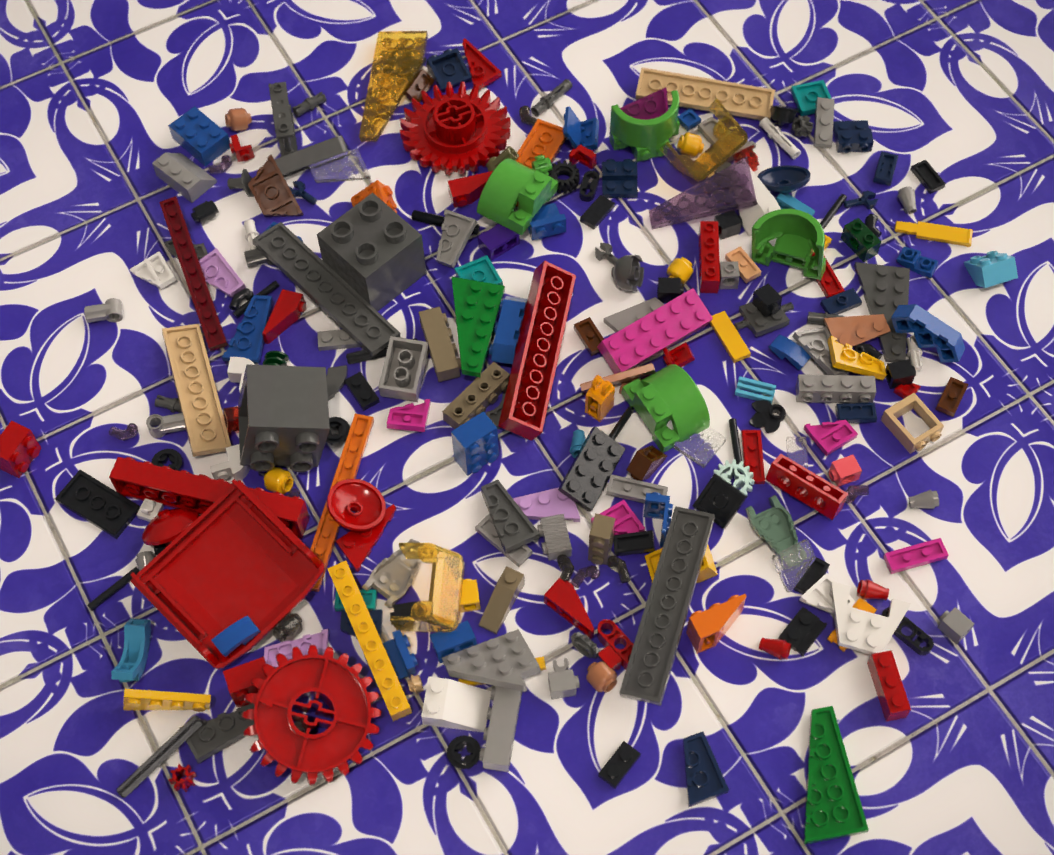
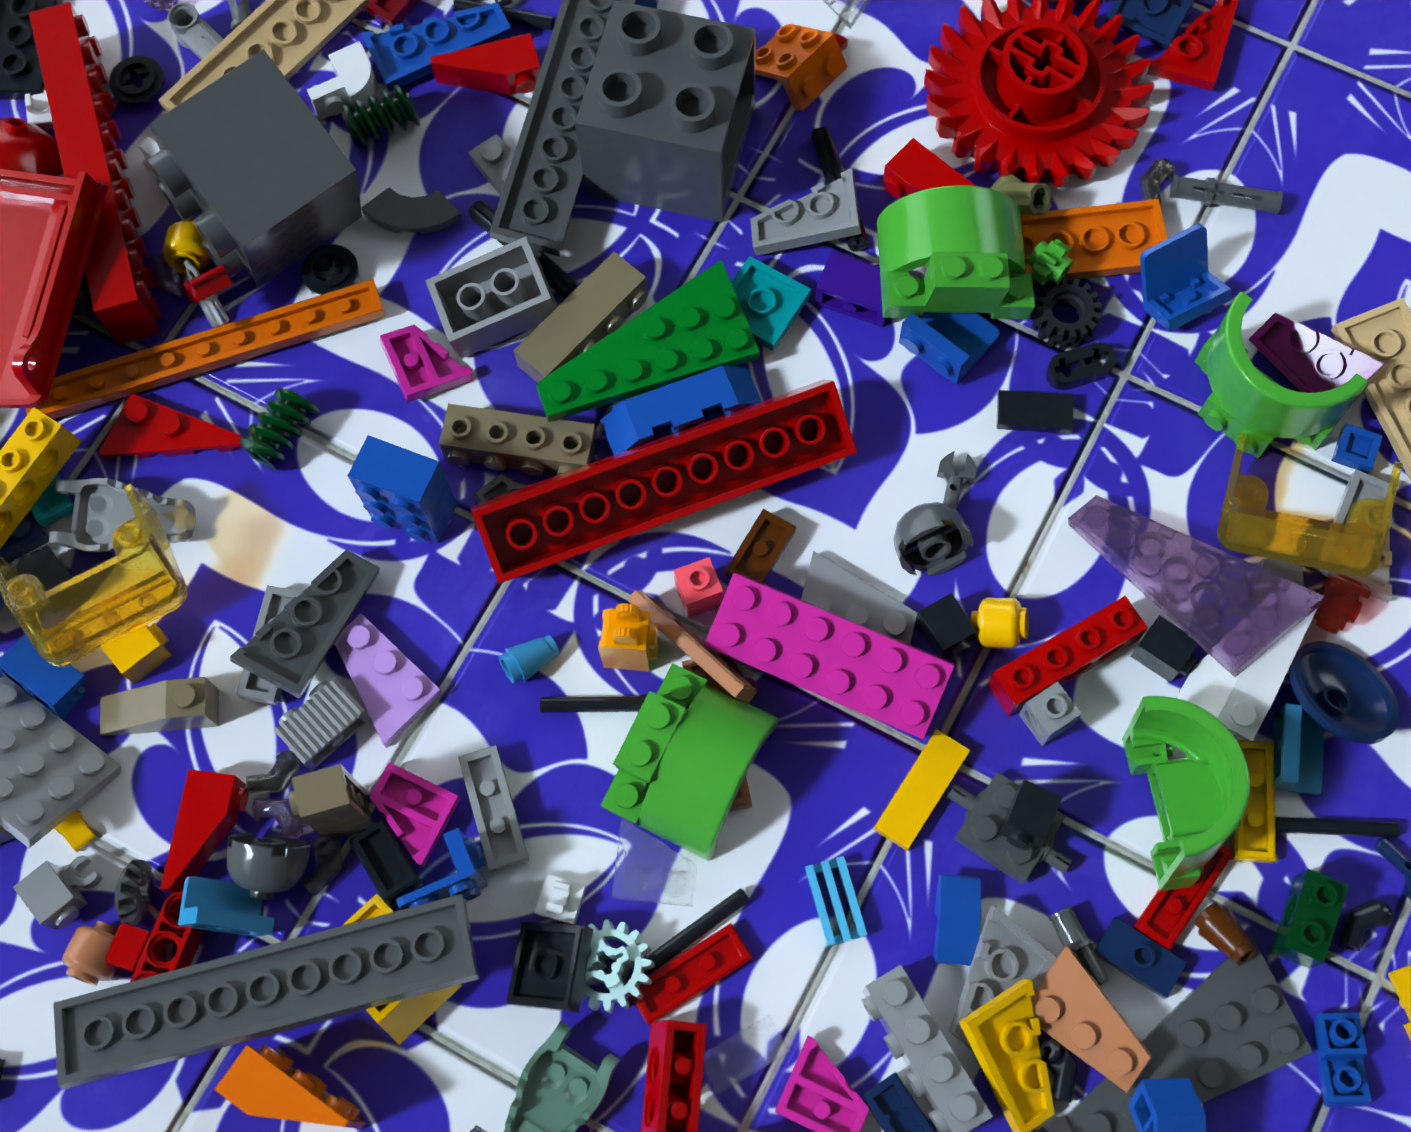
camera: 60 degrees right, 10 degrees up
red dish [327,479,386,531] -> none
black plate [344,372,380,411] -> none
plate [558,426,626,512] -> none
red bracket [569,144,597,169] -> none
dark blue plate [602,159,638,198] -> none
reddish brown slope [626,445,667,481] -> none
red bracket [663,342,695,367] -> none
yellow head [677,132,704,157] -> none
light nougat plate [725,246,762,283] -> none
black plate [749,400,786,433] -> none
none -> dark azure panel [178,876,274,937]
none -> piece [180,259,233,327]
none -> dark grey cylinder [227,833,311,900]
none -> dark green piece [239,388,320,471]
none -> white tile [534,874,587,925]
none -> coral brick [673,557,723,619]
none -> reddish brown cone [1195,903,1257,966]

